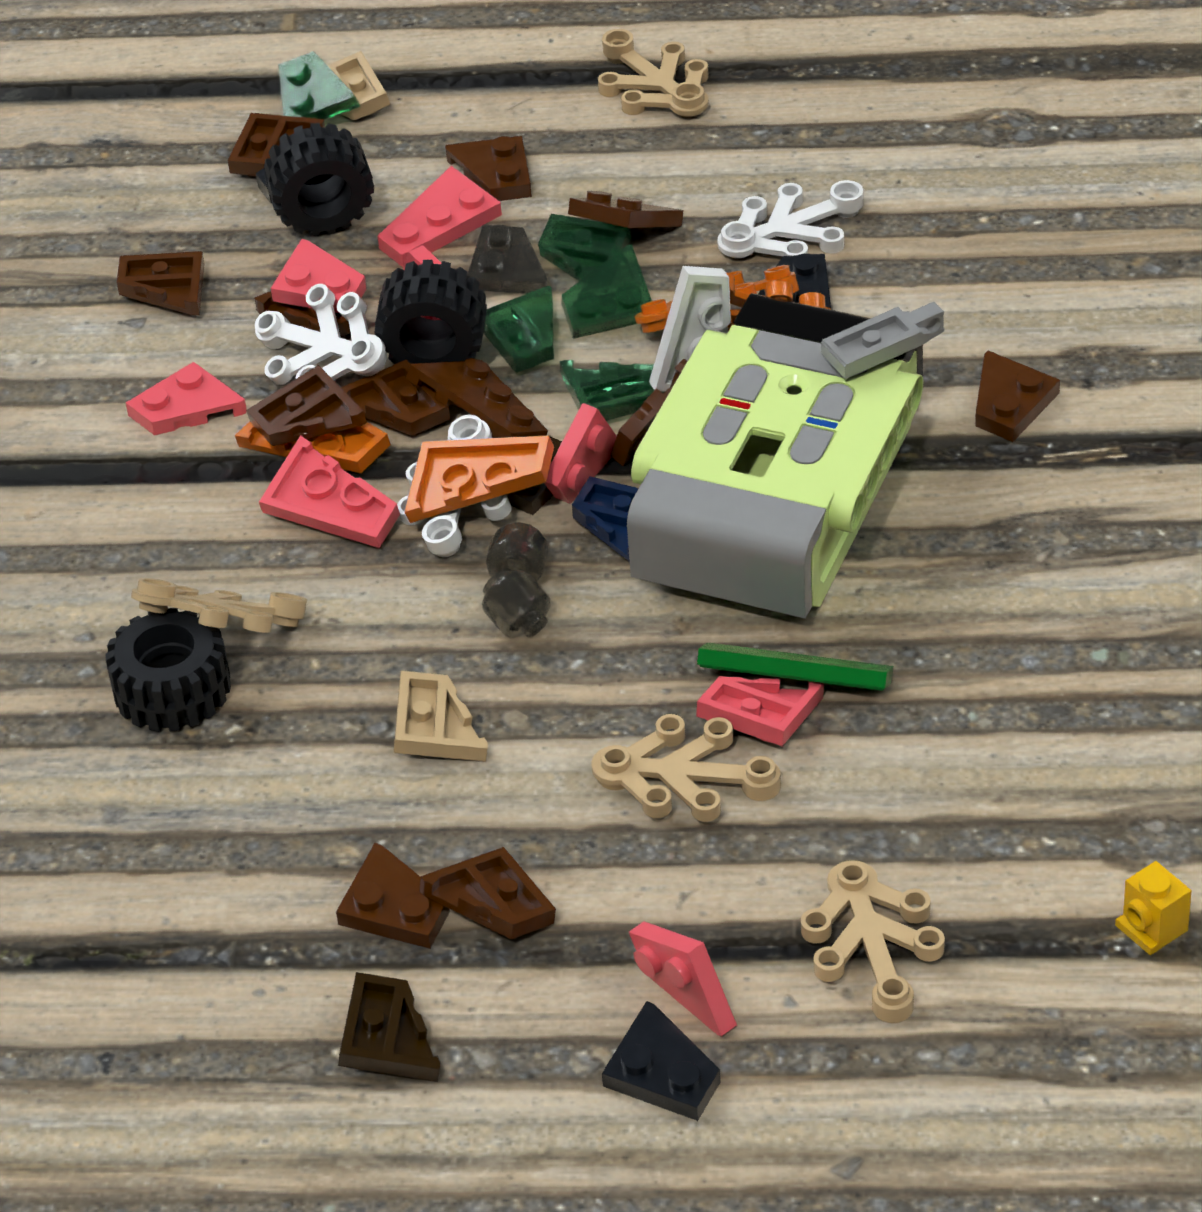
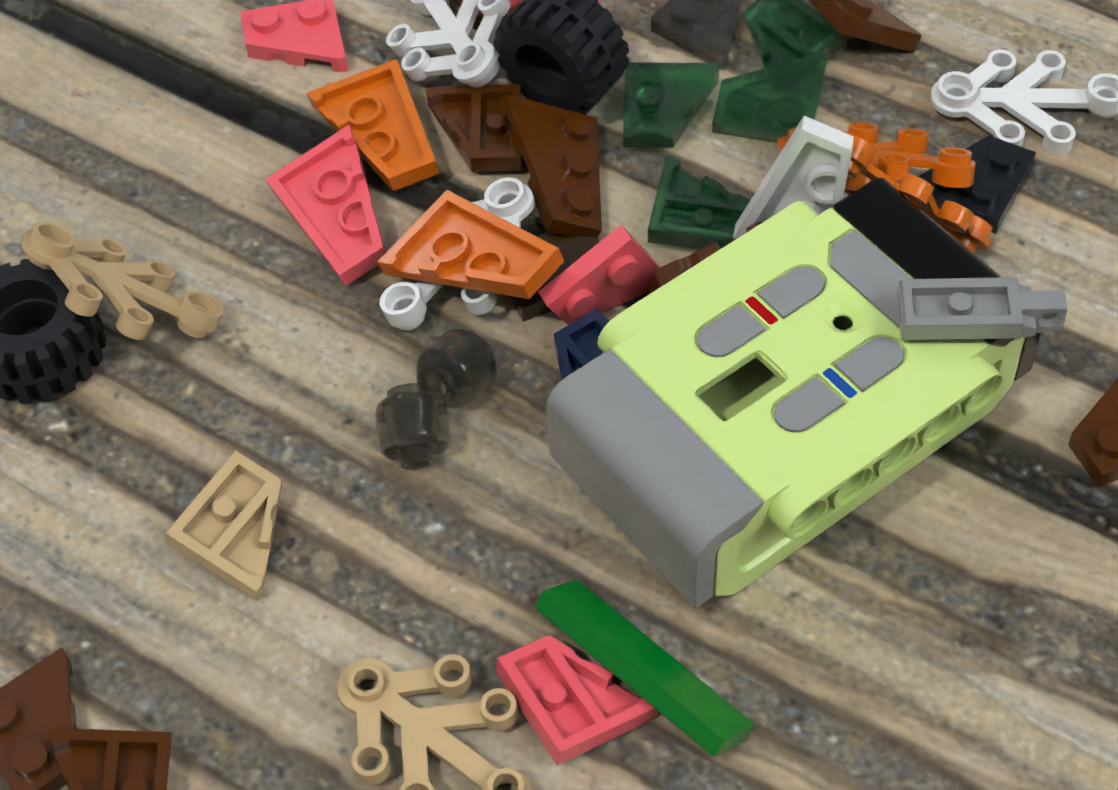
camera: 30 degrees right, 10 degrees up
reddish brown wing [246,365,367,446] -> none

